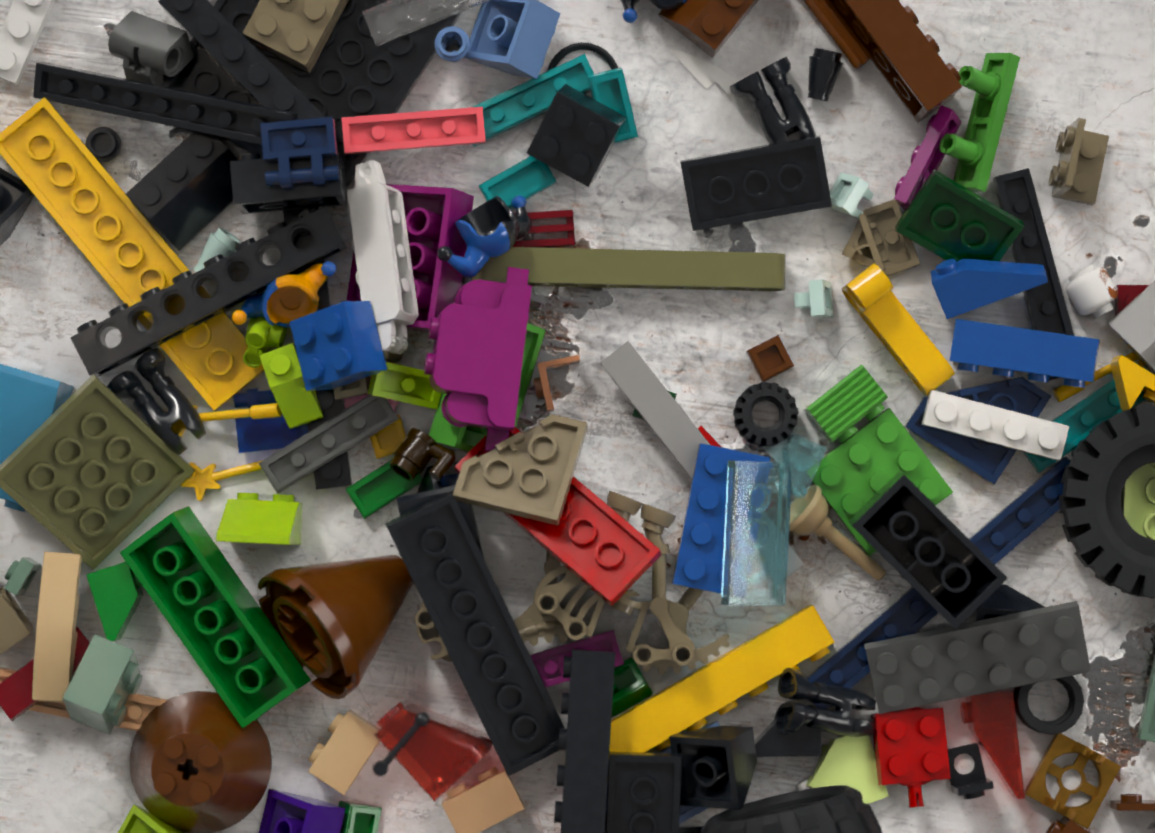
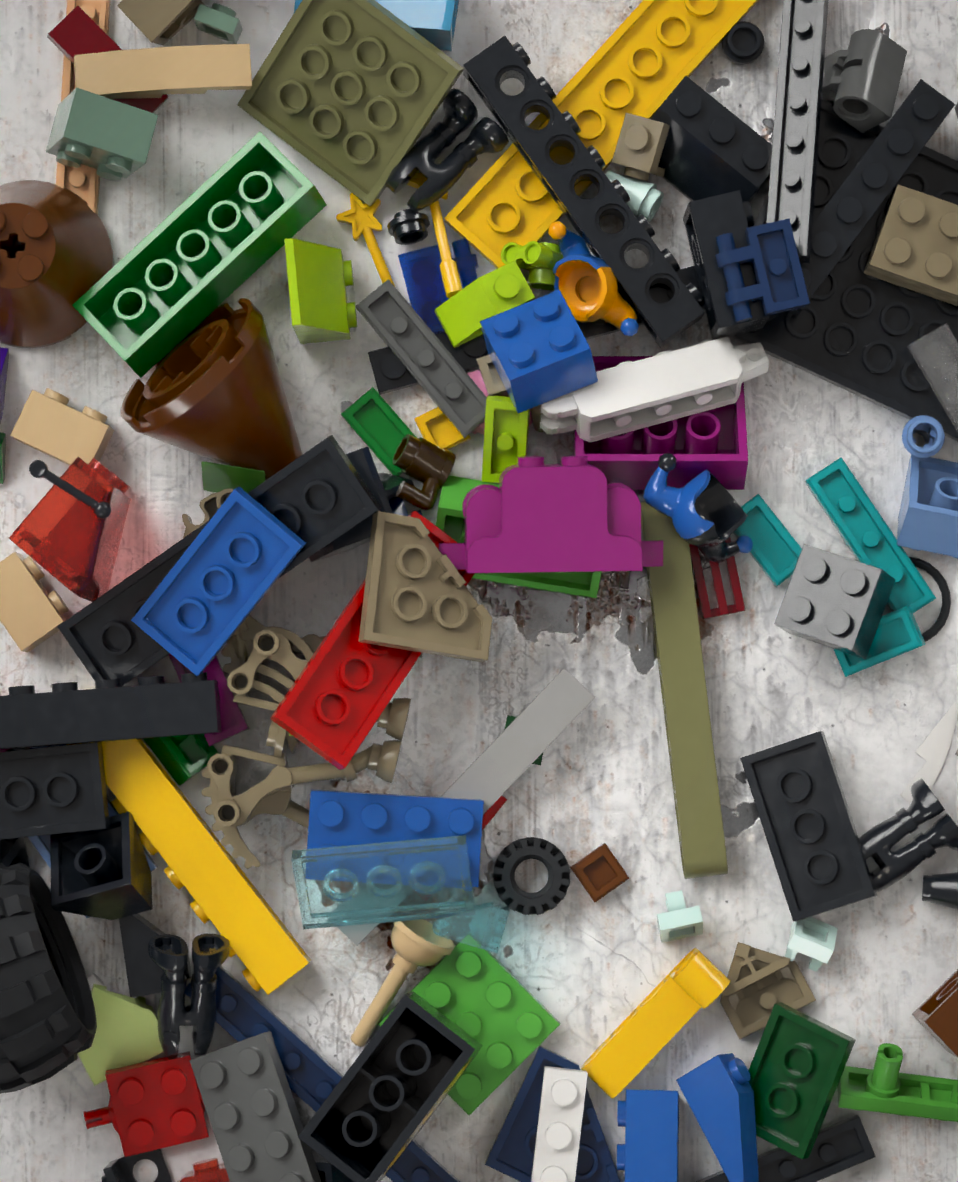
camera: 90 degrees right, 0 degrees up
green slope [86,562,144,642] -> none
coral plate [341,106,486,154] -> none
nougat bracket [533,355,580,412] -> none
bright green brick [804,364,888,443] -> none
magenta plate [894,105,962,211] -> none
none -> blue plate [131,487,306,676]
none -> bright green sticker [201,461,265,493]
none -> black plate [387,209,430,245]
none -> dark tan bracket [612,113,670,182]

